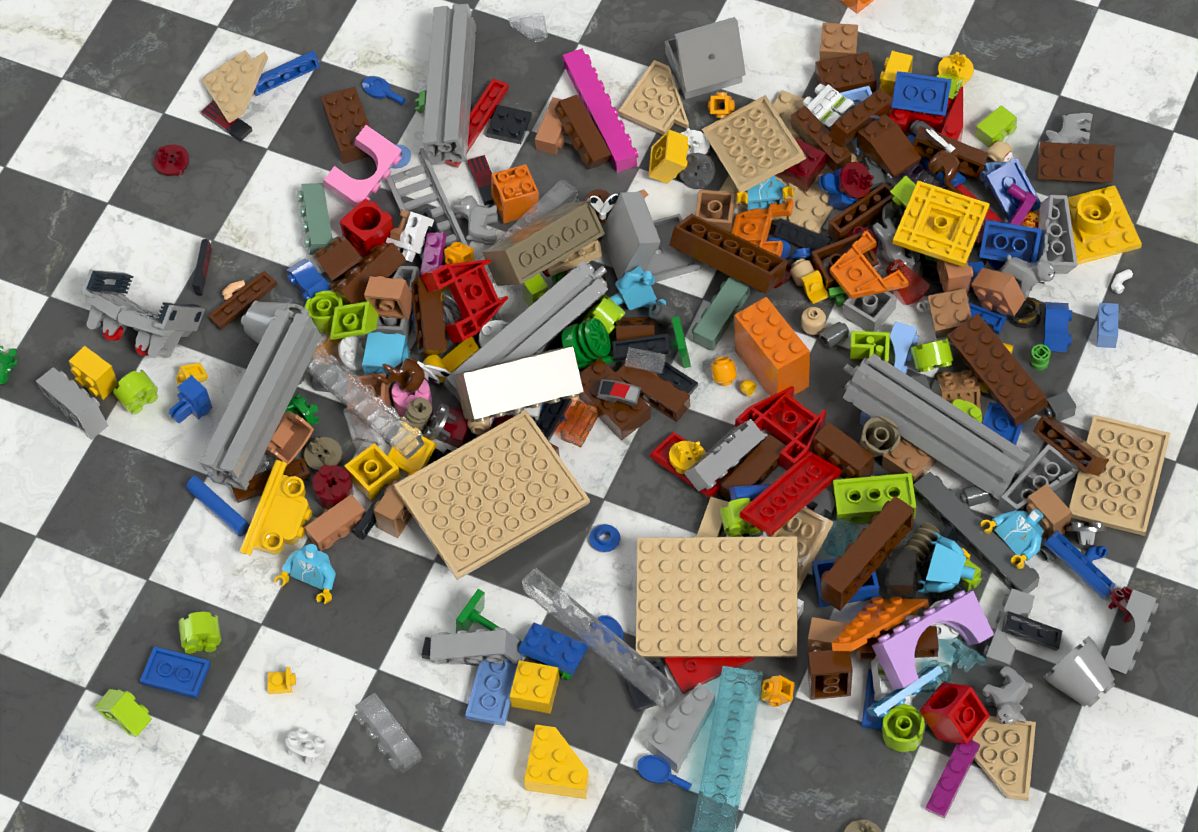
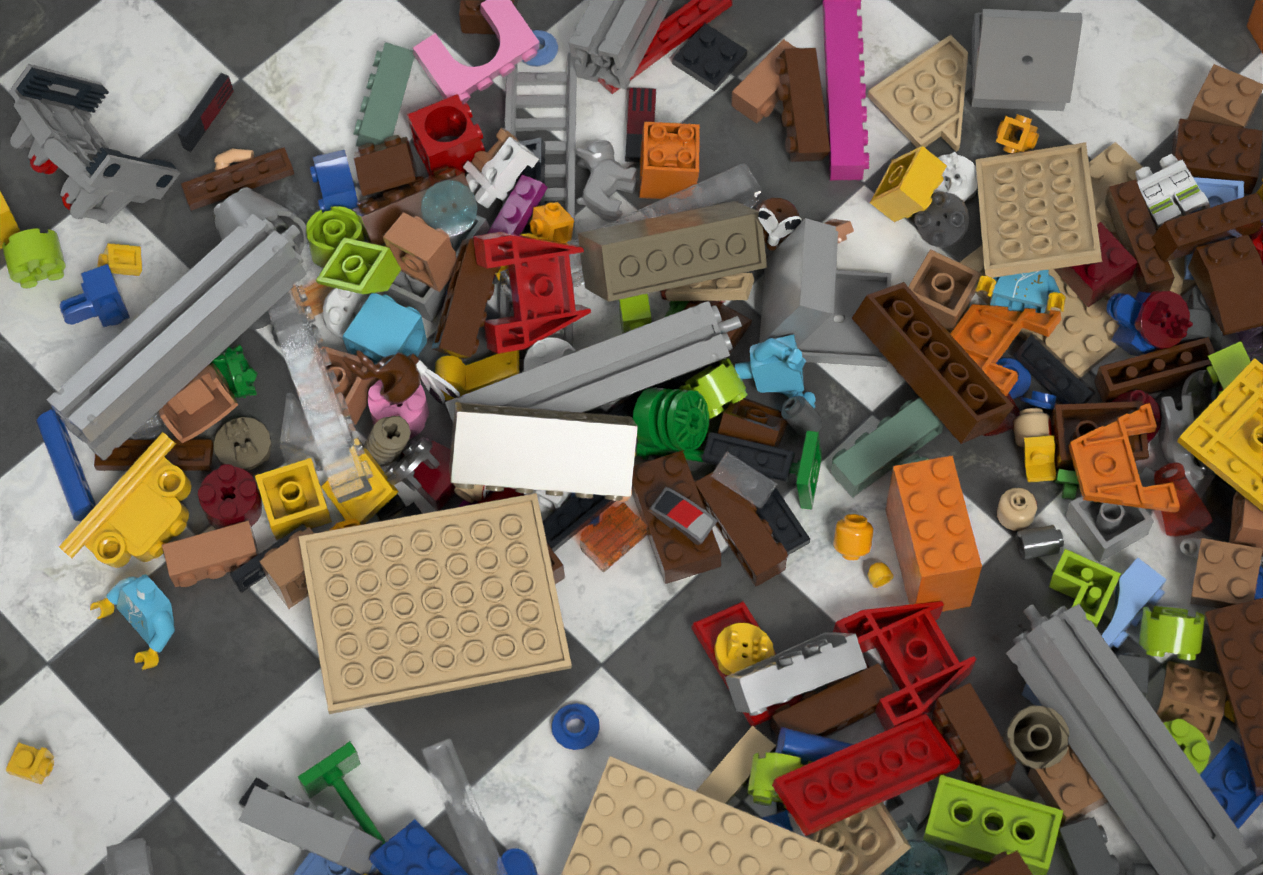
camera: 20 degrees right, 5 degrees up
none -> clear light blue plate [421,180,477,236]

